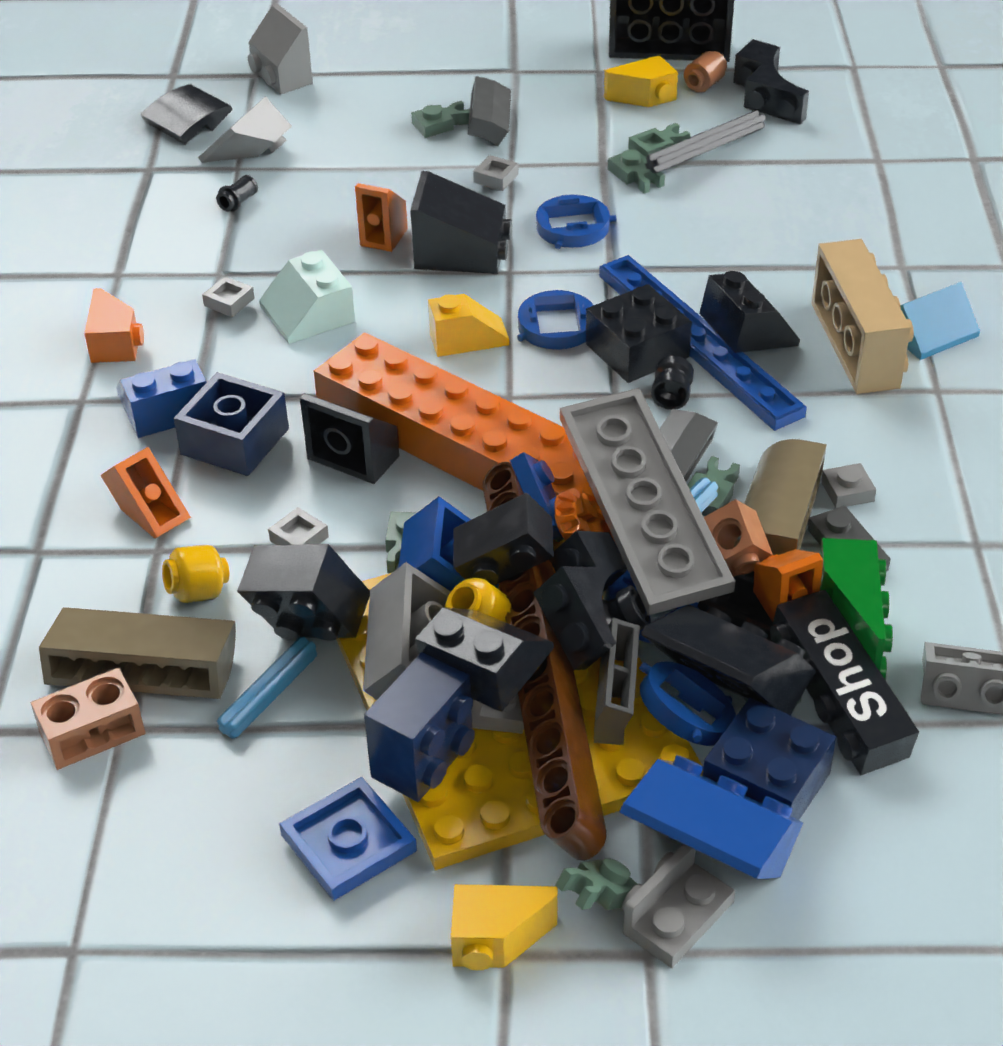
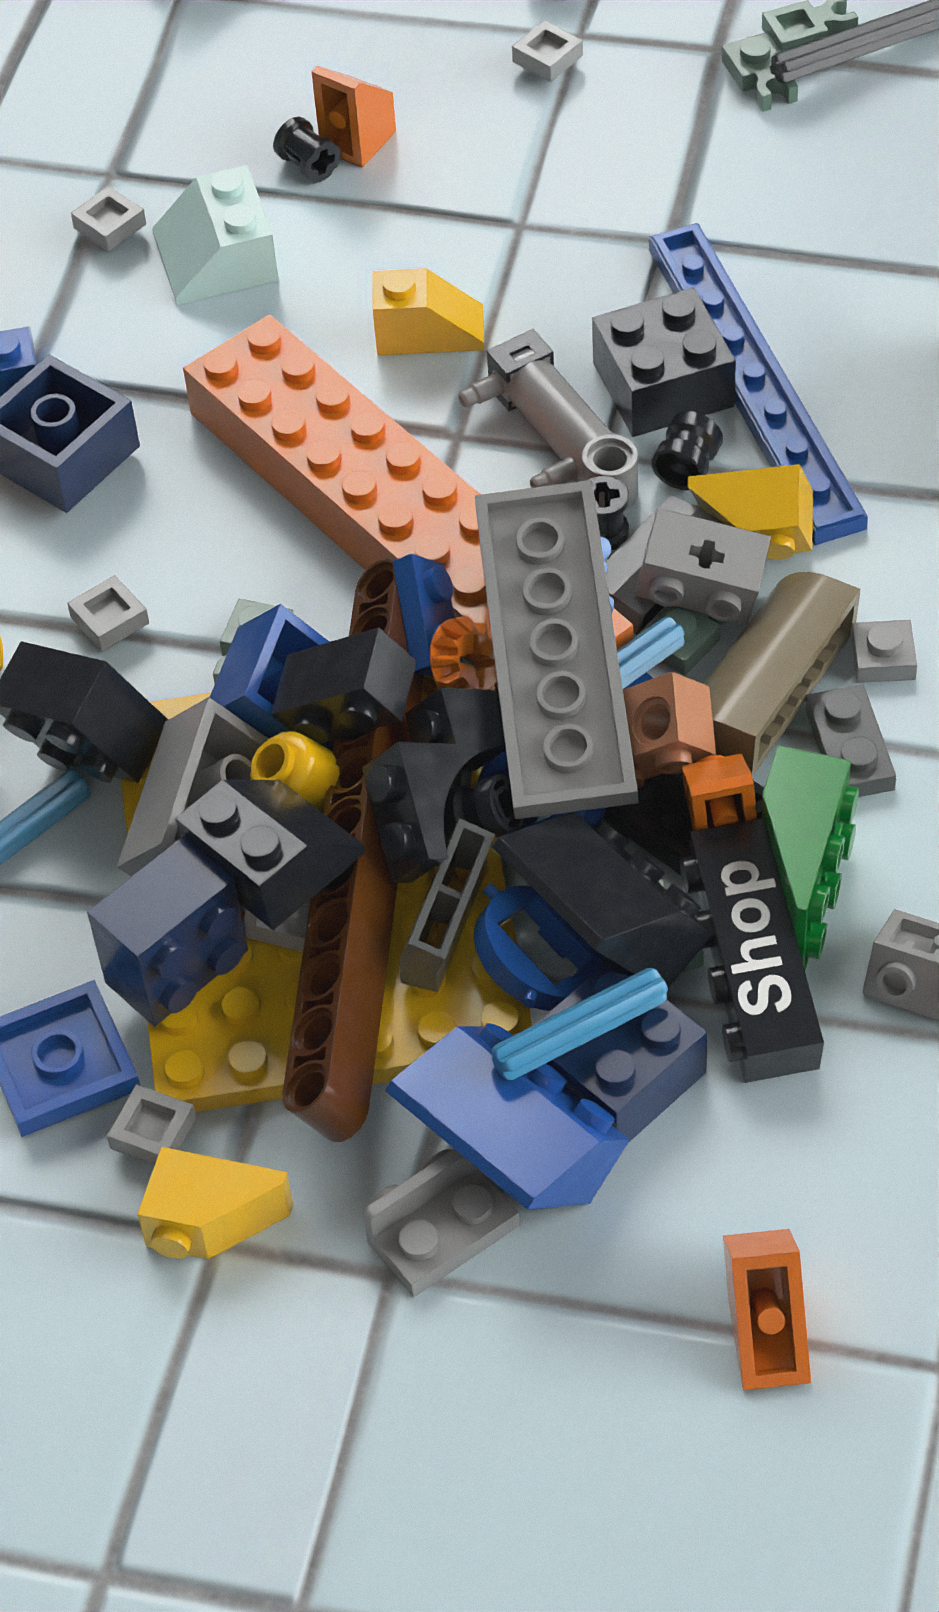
camera: 15 degrees right, 10 degrees up
black pin [216,175,258,211] -> none
black slope [300,393,400,484] -> none
black slope [410,171,512,274] -> none
blue piece [517,290,593,350] -> none
blue piece [536,194,616,249] -> none
sand green plate [555,858,638,910] -> none
black slope [699,271,800,353] -> none
none -> light grey plate [107,1084,196,1165]
none -> black bush [273,117,341,183]
none -> light grey piece [458,328,638,511]
none -> dark azure axle [491,968,668,1080]
none -> light grey brick [634,507,771,625]
none -> yellow slope [688,464,813,560]
none -> orange slope [723,1229,811,1390]

